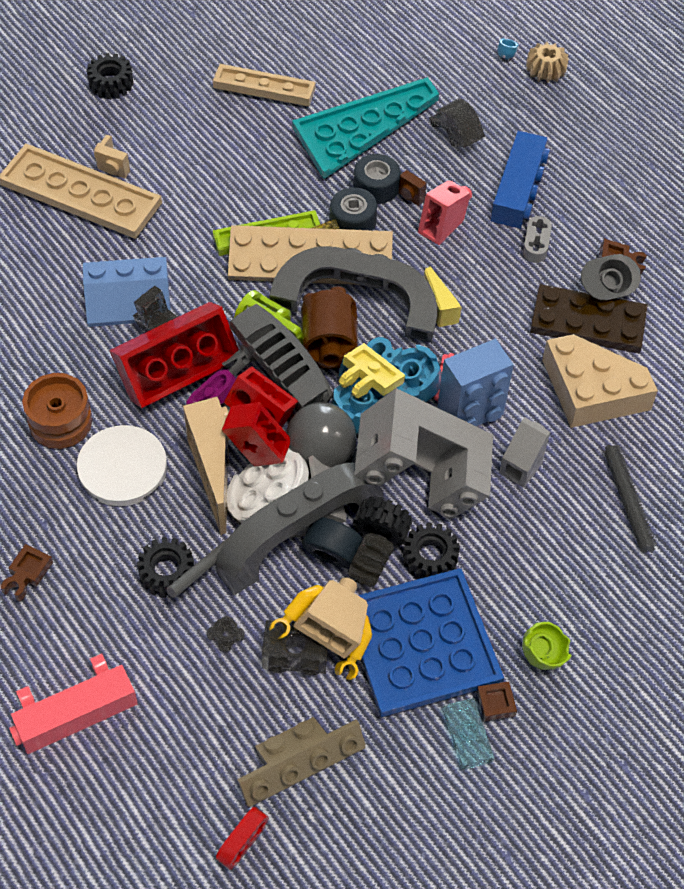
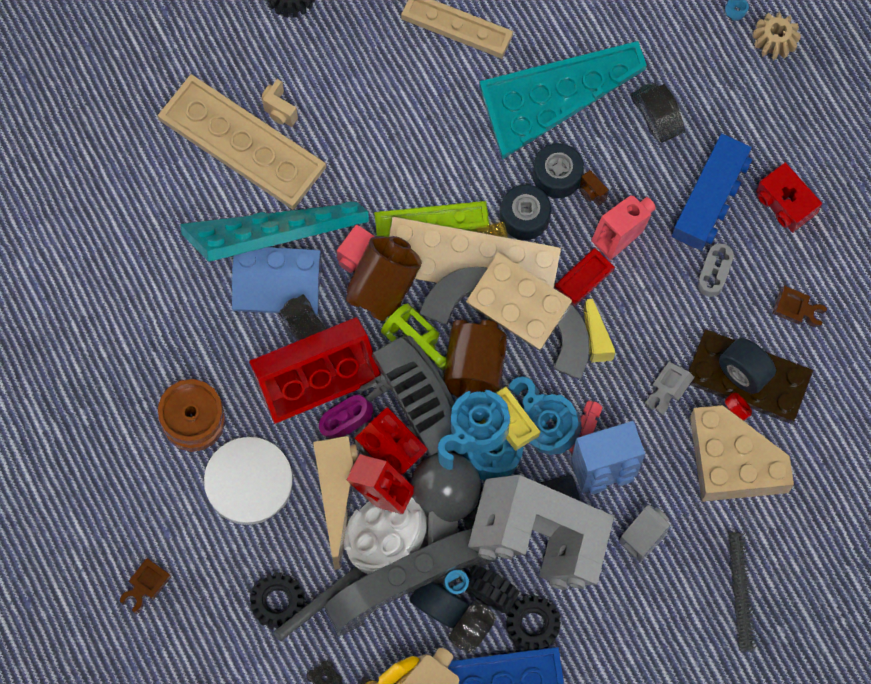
camera: 10 degrees right, 15 degrees up
dark grey piece [581,254,641,300] -> none
none -> teal wing [180,201,369,262]
none -> coral brick [337,224,375,273]
none -> reddish brown cylinder [346,236,422,321]
none -> dark azure piece [438,390,510,470]
none -> dark azure hinge [444,570,469,594]
none -> tan brick [466,252,572,351]
none -> red tile [554,248,615,307]
none -> light grey plate [645,362,694,415]
none -> black wheel [719,338,776,394]
none -> red tile [725,393,752,421]
none -> red brick [756,162,823,233]

